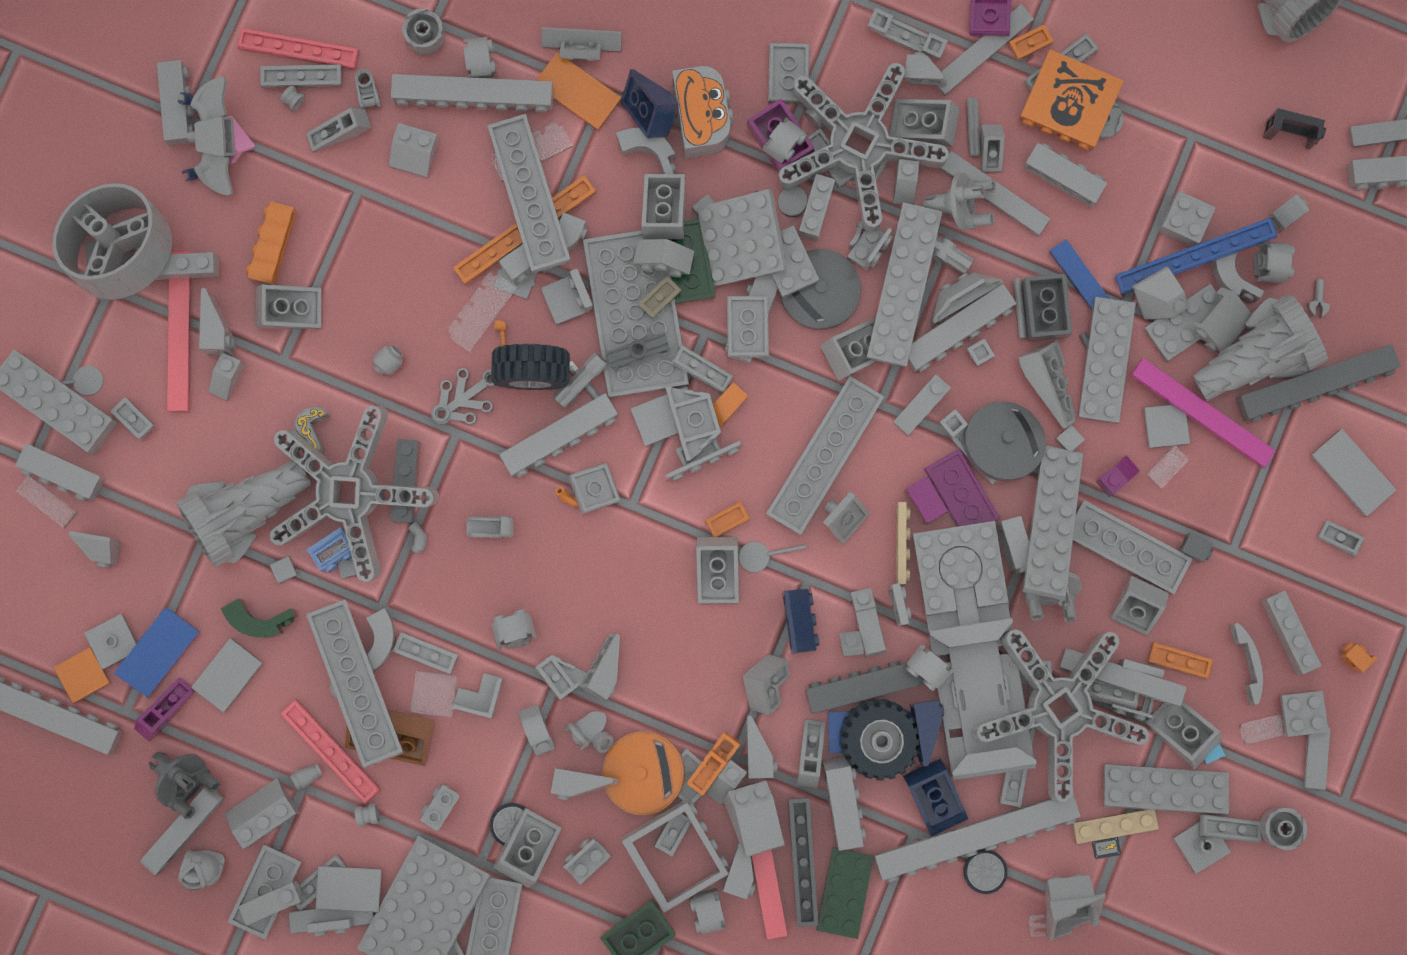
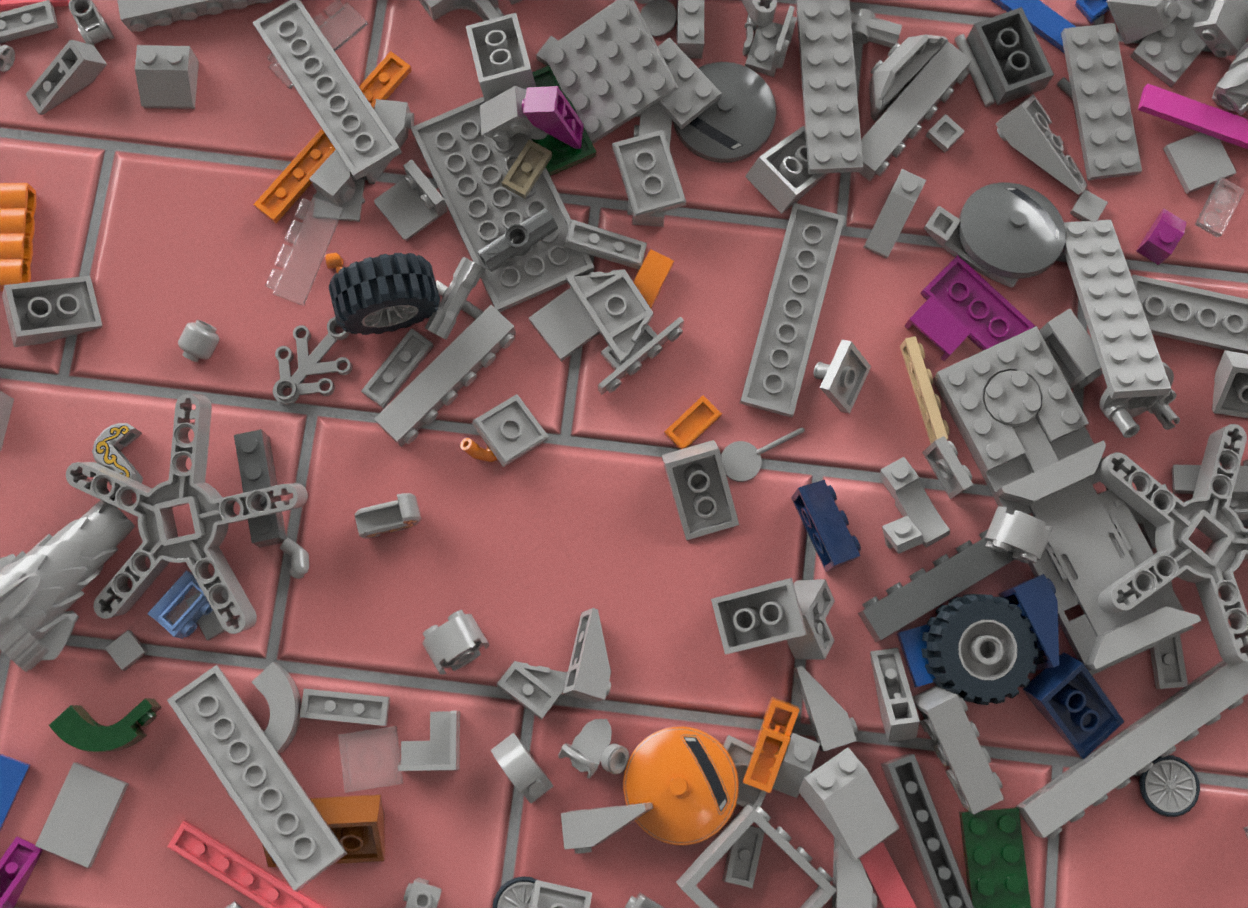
camera: 15 degrees left, 5 degrees down
none -> light grey tile [361,328,434,409]
none -> magenta slope [522,86,584,149]
none -> light grey slope [711,578,807,655]

